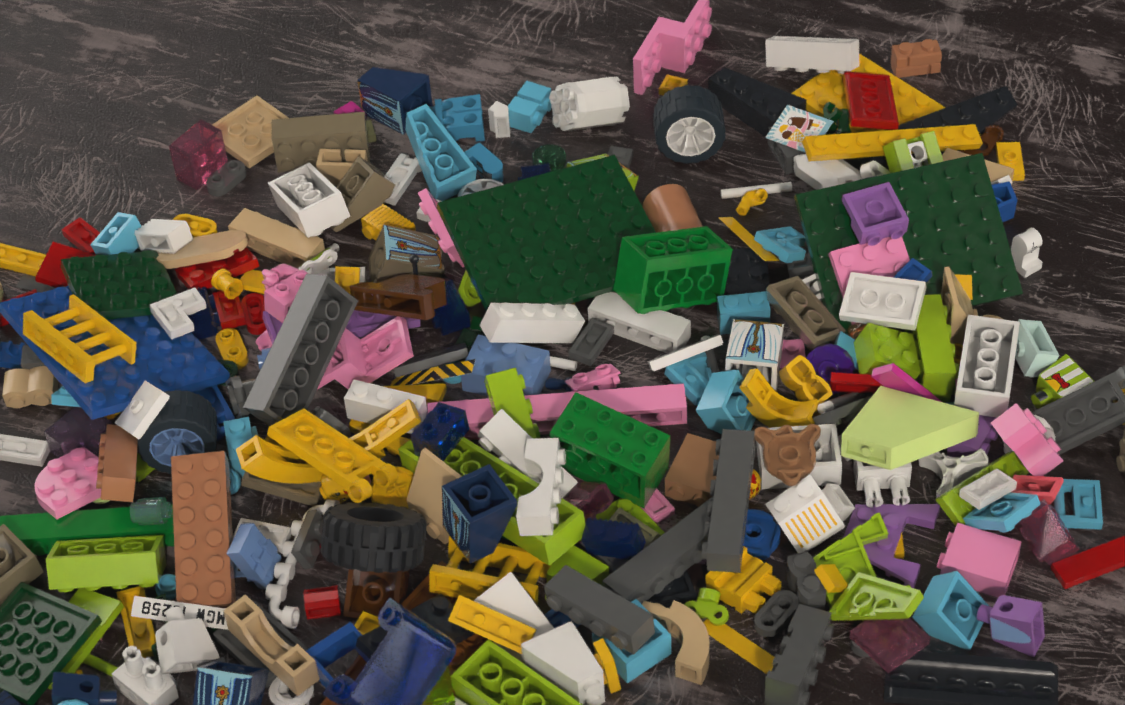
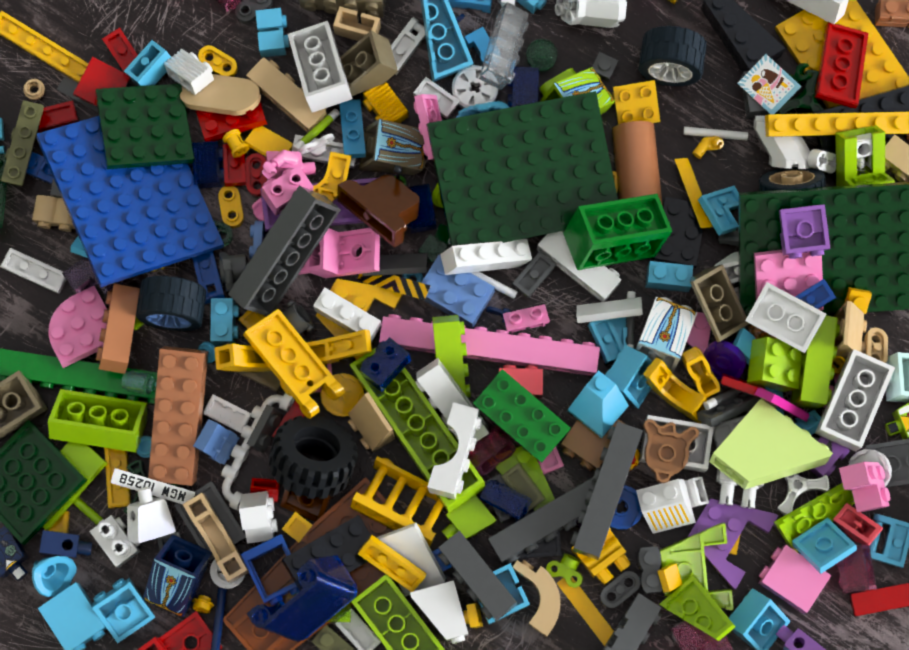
camera: 10 degrees right, 30 degrees up
yellow fence [23,294,137,384] -> none
white plate [115,381,170,439] -> none
white plate [150,288,206,339] -> none
dark blue slope [442,464,518,564] -> none
white plate [959,469,1017,510] -> none
none -> white brick [239,491,278,544]
none -> medium azure piece [255,8,290,58]
none -> dark azure plate [339,99,366,158]
none -> clear brick [479,2,529,90]
none -> medium azure slope [567,370,629,438]
none -> yellow hinge [612,80,660,125]

